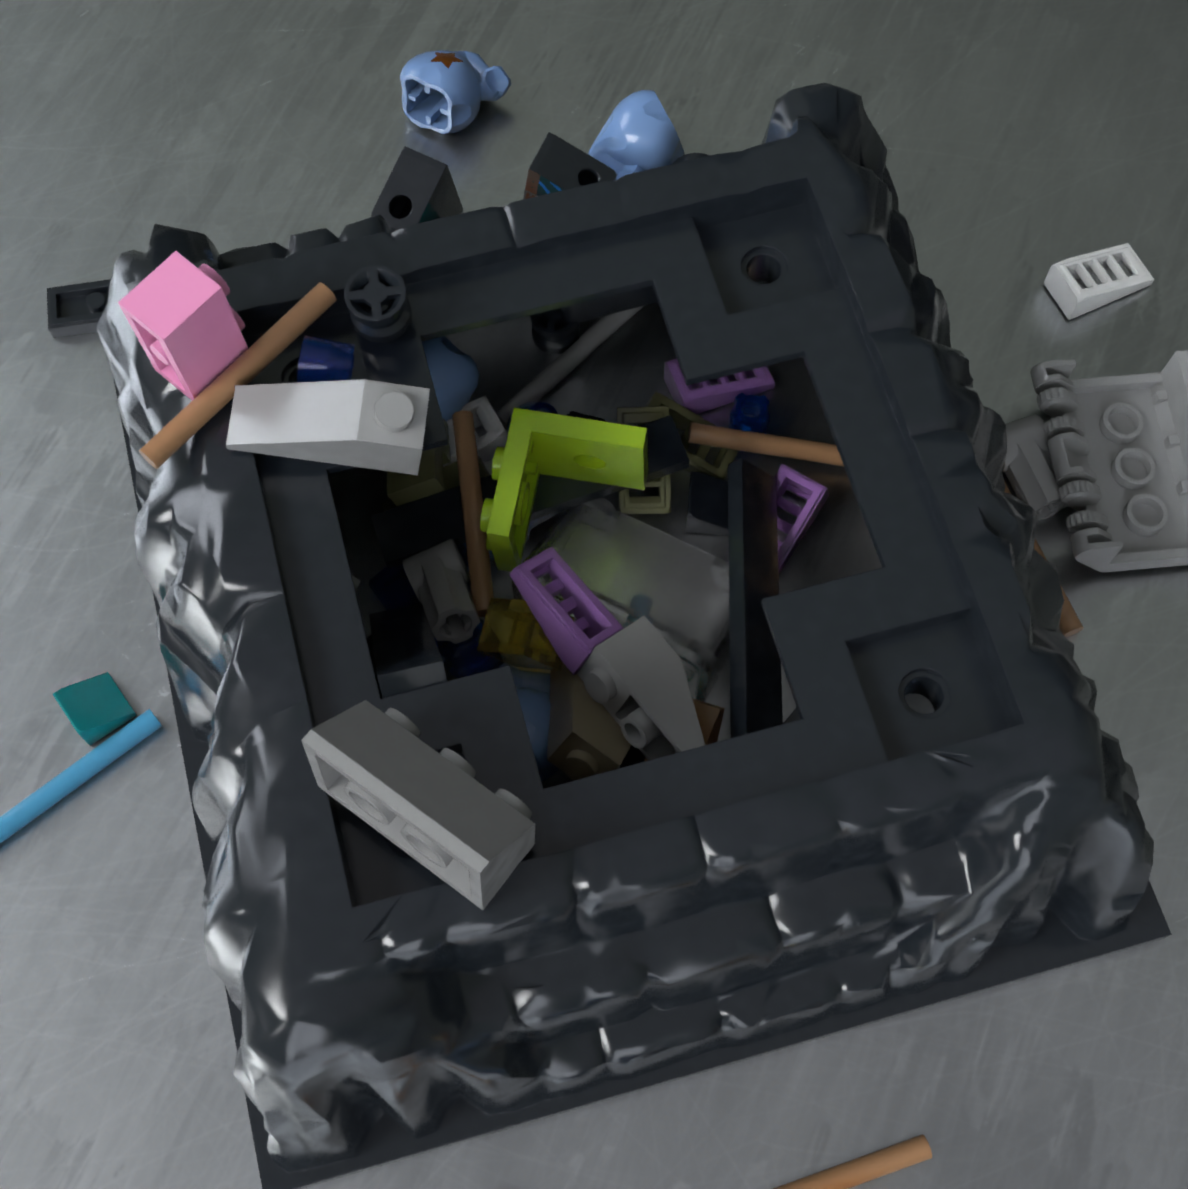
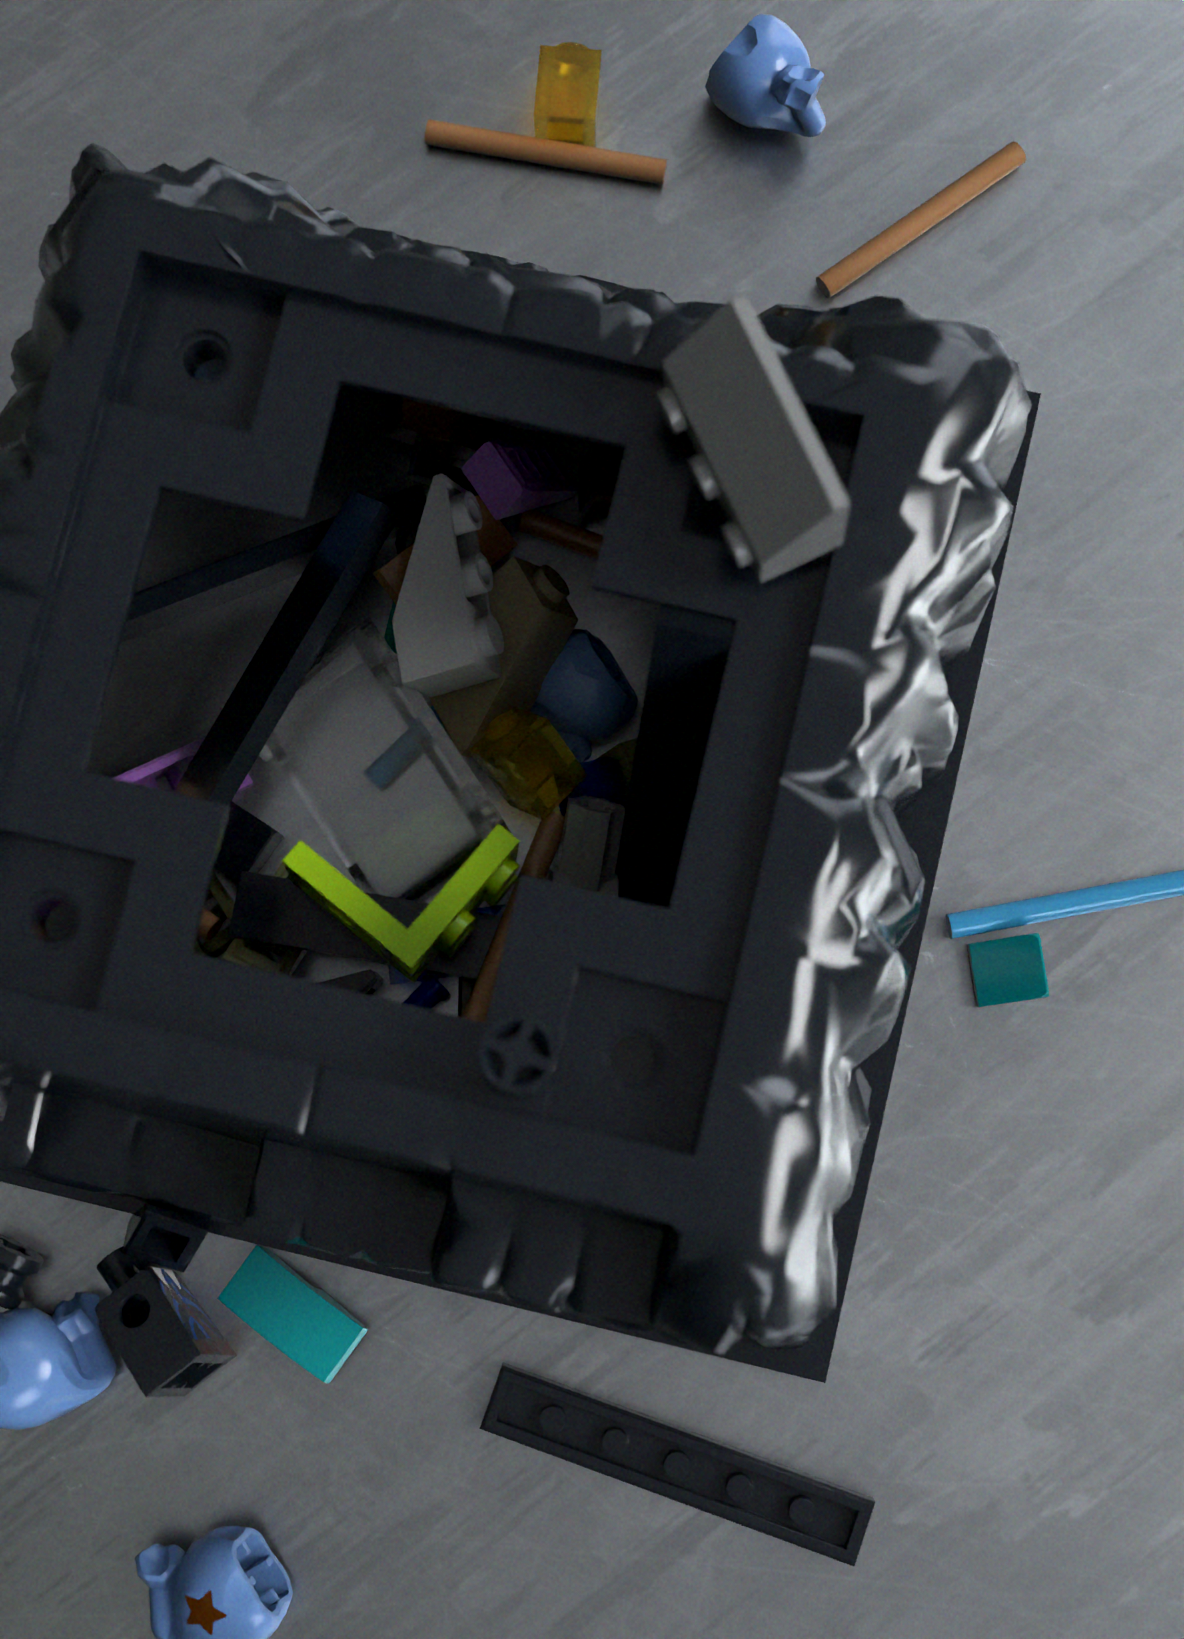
camera: 150 degrees left, 15 degrees up
bright pink brick [118,251,248,400] -> none
medium nougat bar [139,282,337,469] -> none
light grey slope [226,379,430,475] -> none
clear blue hose [297,336,355,383] -> none
black torso [371,146,463,233] -> none
medium lavender slope [509,547,624,675] -> none

